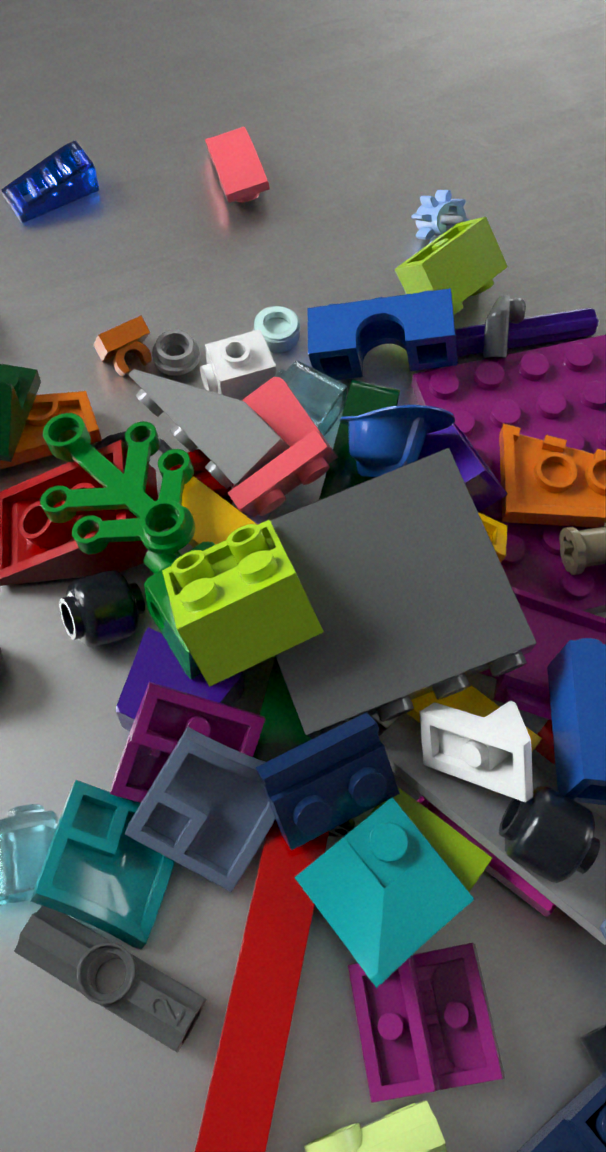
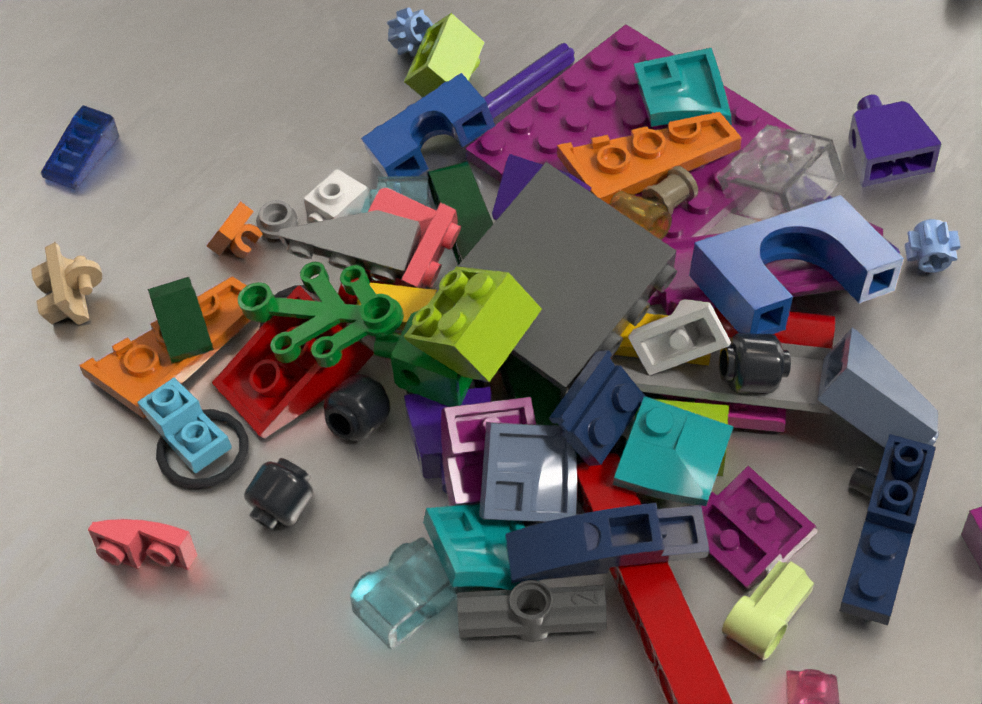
camera: 25 degrees left, 10 degrees down
coral slope [205,126,270,203] -> none
light aqua tile [254,306,300,353] -> none
blue piece [339,405,455,478] -> none
dark grey arm [483,295,526,358] -> none
none -> dark blue slope [505,503,710,583]
none -> clear yellow cone [609,191,672,240]

